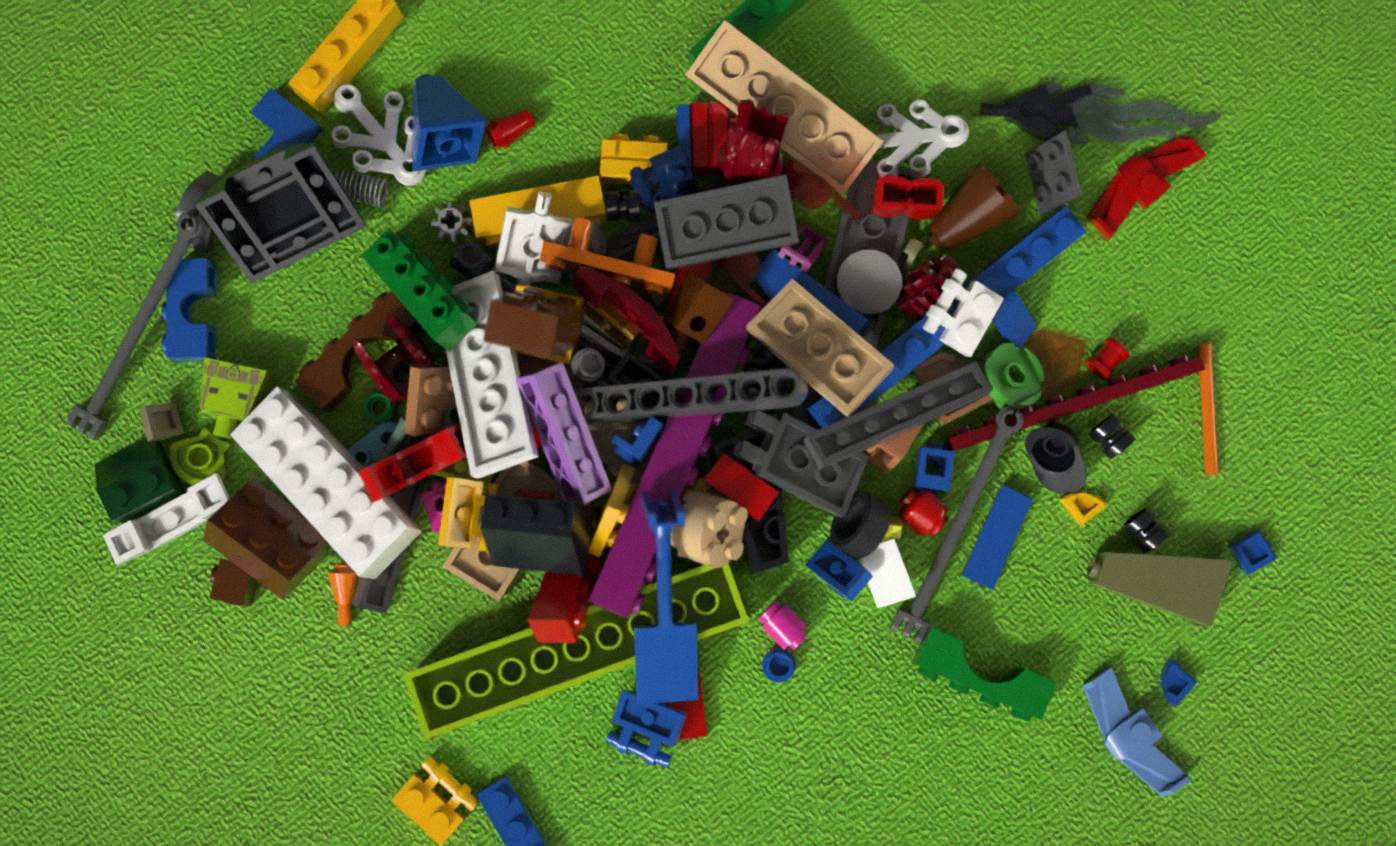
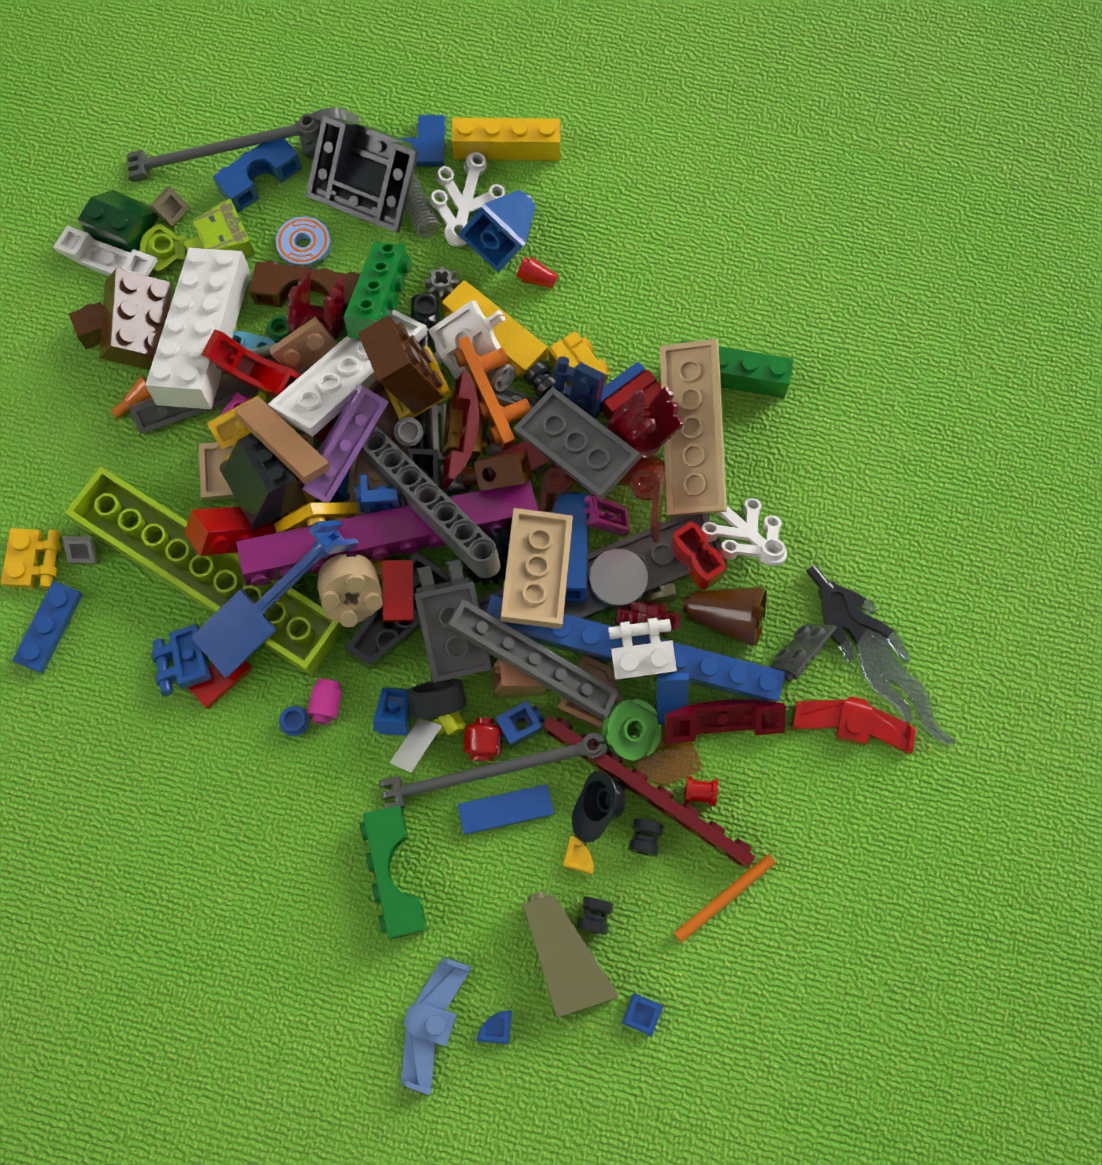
camera: 55 degrees right, 10 degrees down
none -> light grey slope [62,536,98,563]
none -> medium nougat tile [234,397,330,484]
none -> light blue tile [276,216,331,268]
none -> dark red slope [665,699,786,744]

